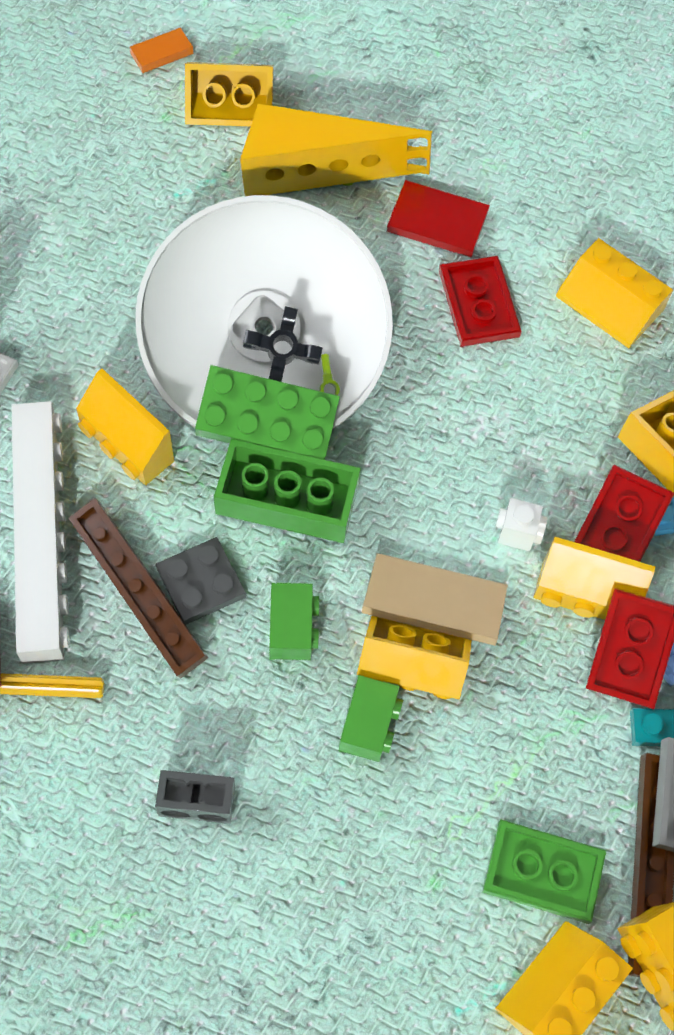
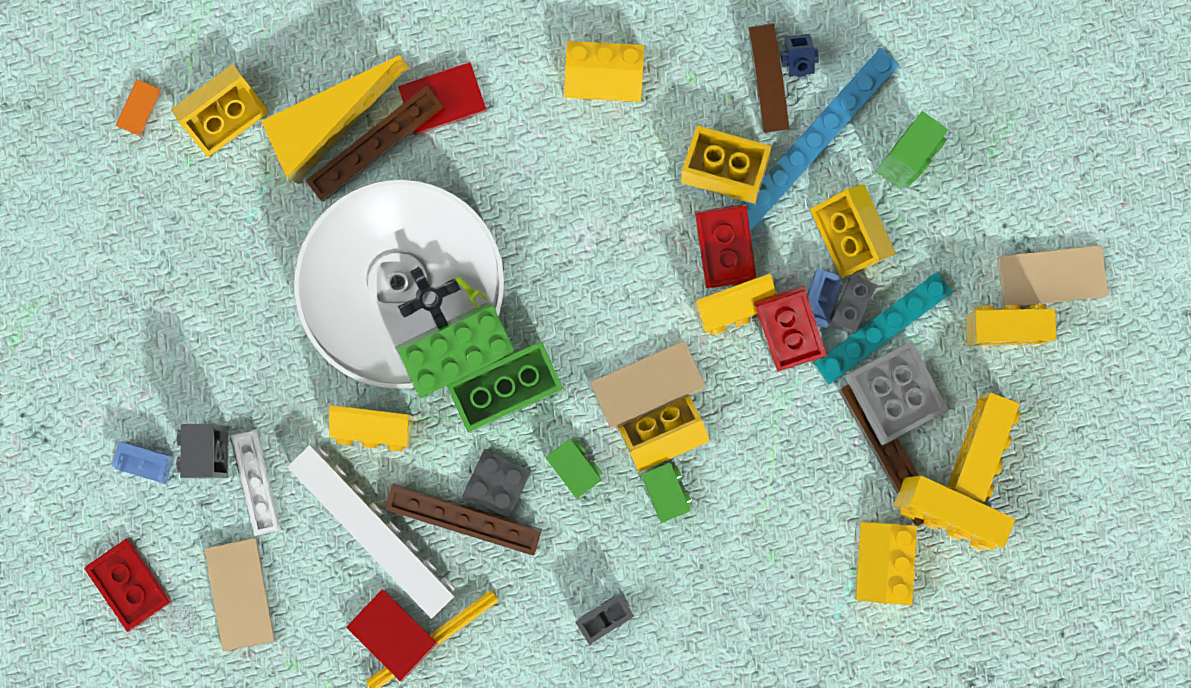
camera: 30 degrees left, 20 degrees up
red tile [439,256,522,347] -> none
bright green tile [482,819,606,924] -> none
white brick [495,498,547,551] -> none
none -> reddish brown plate [306,86,444,202]

